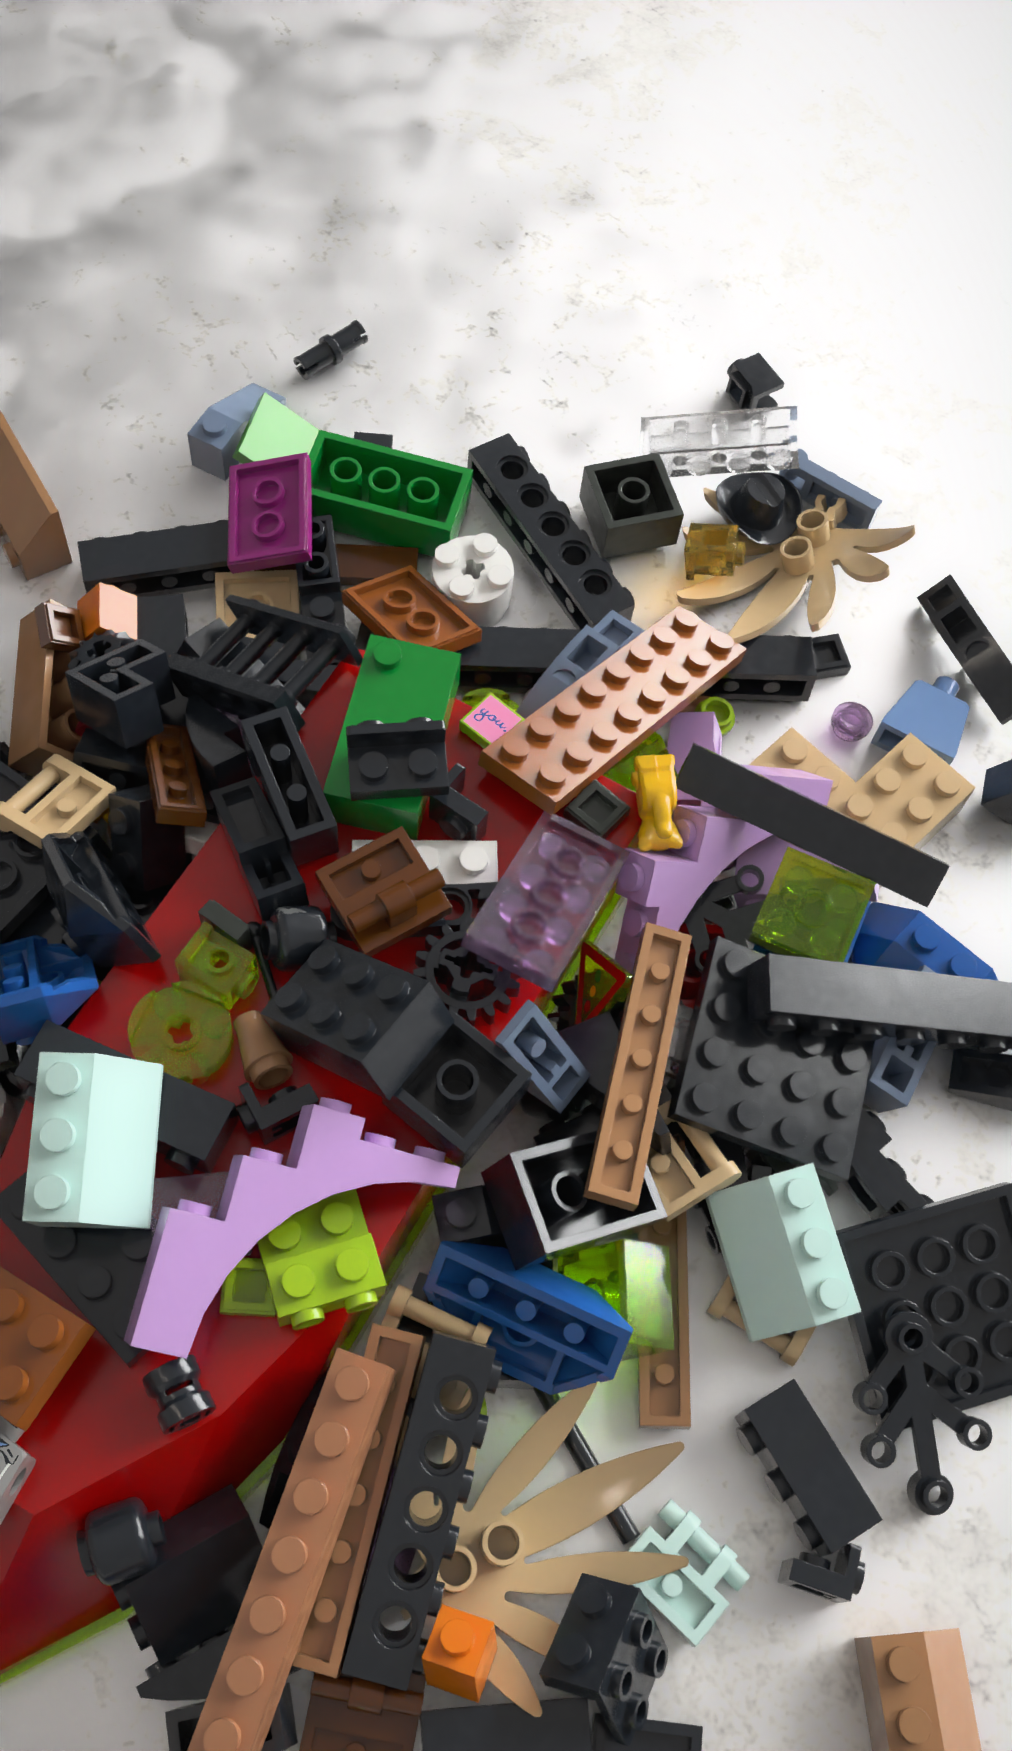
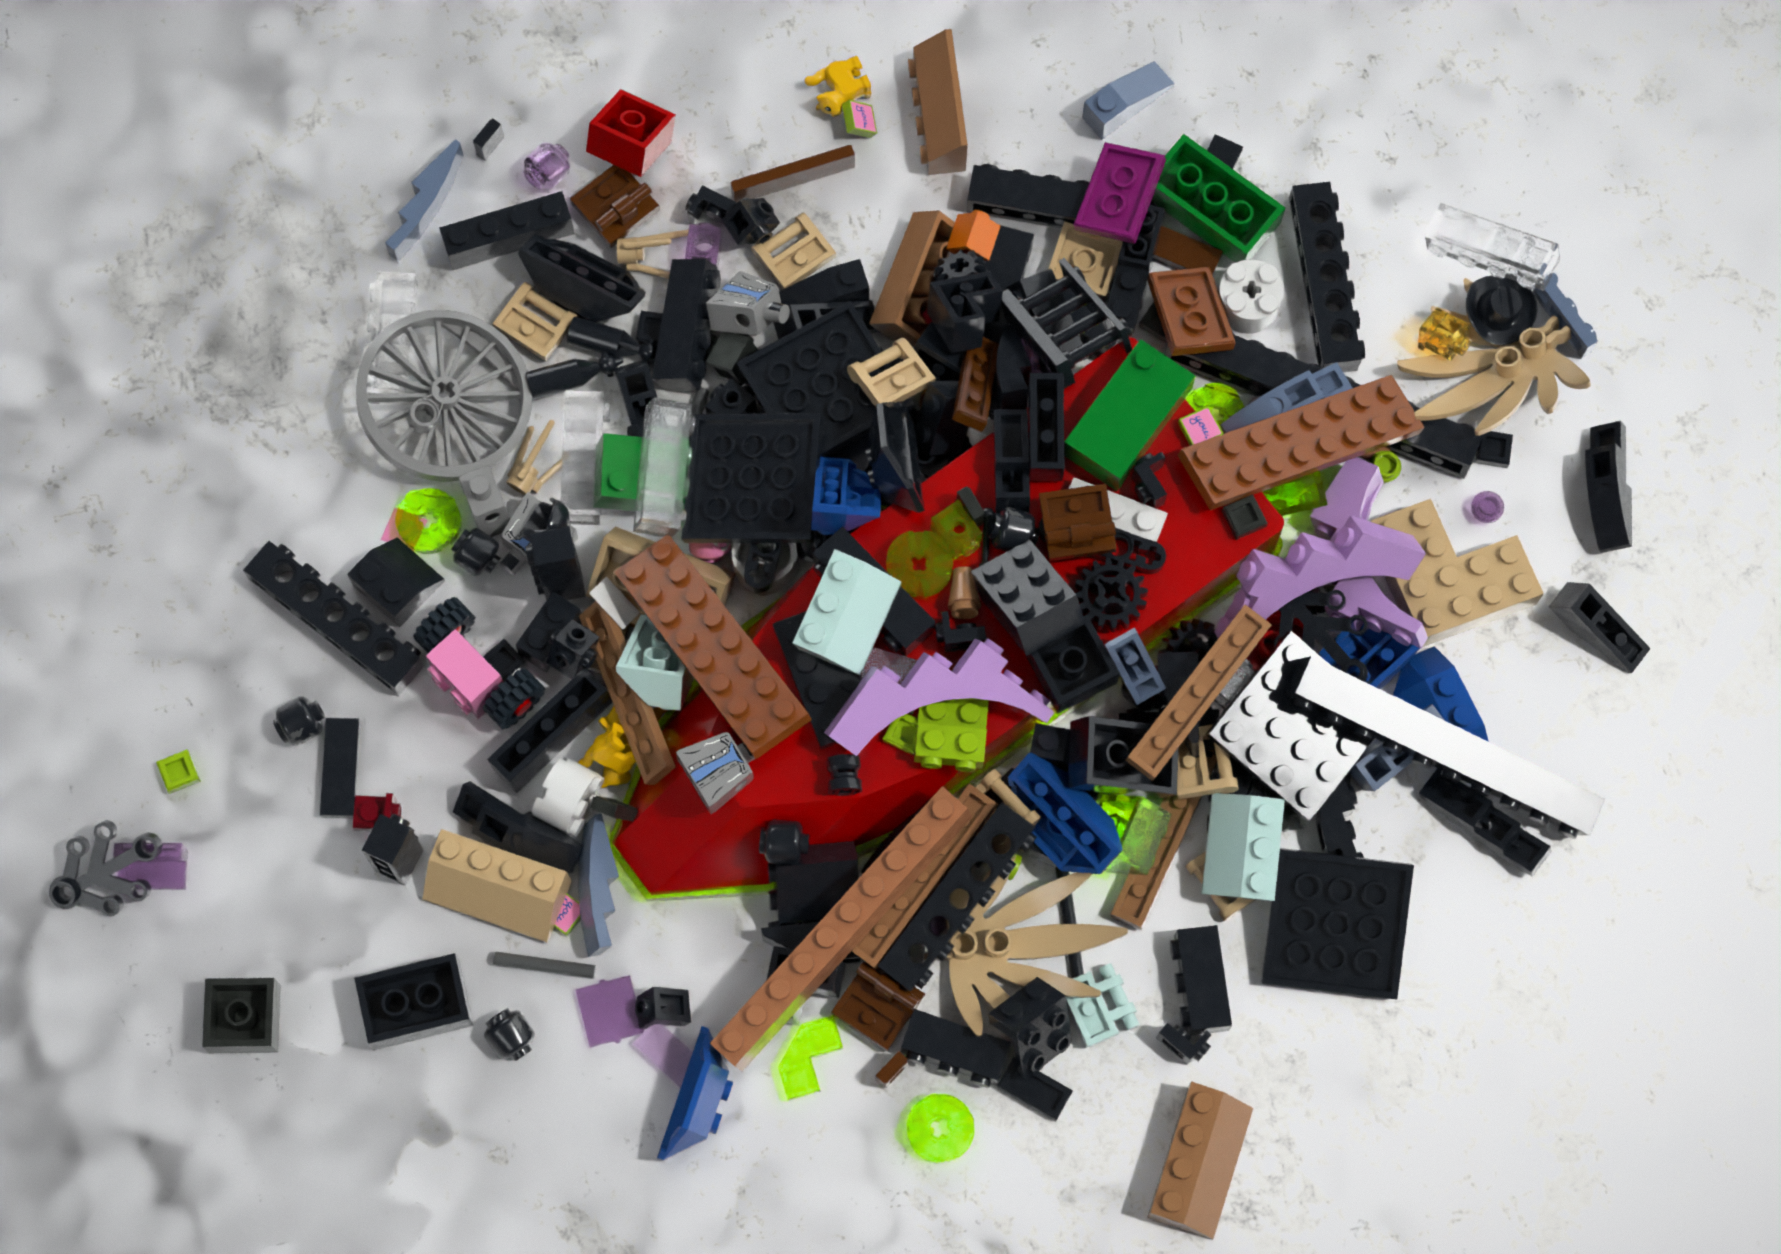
camera: 30 degrees right, 10 degrees up
reddish brown tile [34,602,85,653] -> none
tile [232,392,319,464] -> none
black pin [293,320,368,380] -> none
black bracket [346,717,449,801] -> none
orange brick [421,1604,498,1703] -> none
clear purple plate [461,811,631,993] -> none
piece [575,940,633,1025] -> none
pearl dark grey brick [579,452,684,558] -> none
yellow animal [631,754,683,852] -> none
black tile [676,743,950,908] -> none
black window [726,352,785,422] -> none
clear neon green plate [751,847,876,962] -> none
black plant [852,1311,992,1516] -> none
medium blue torso [871,676,970,765] -> none

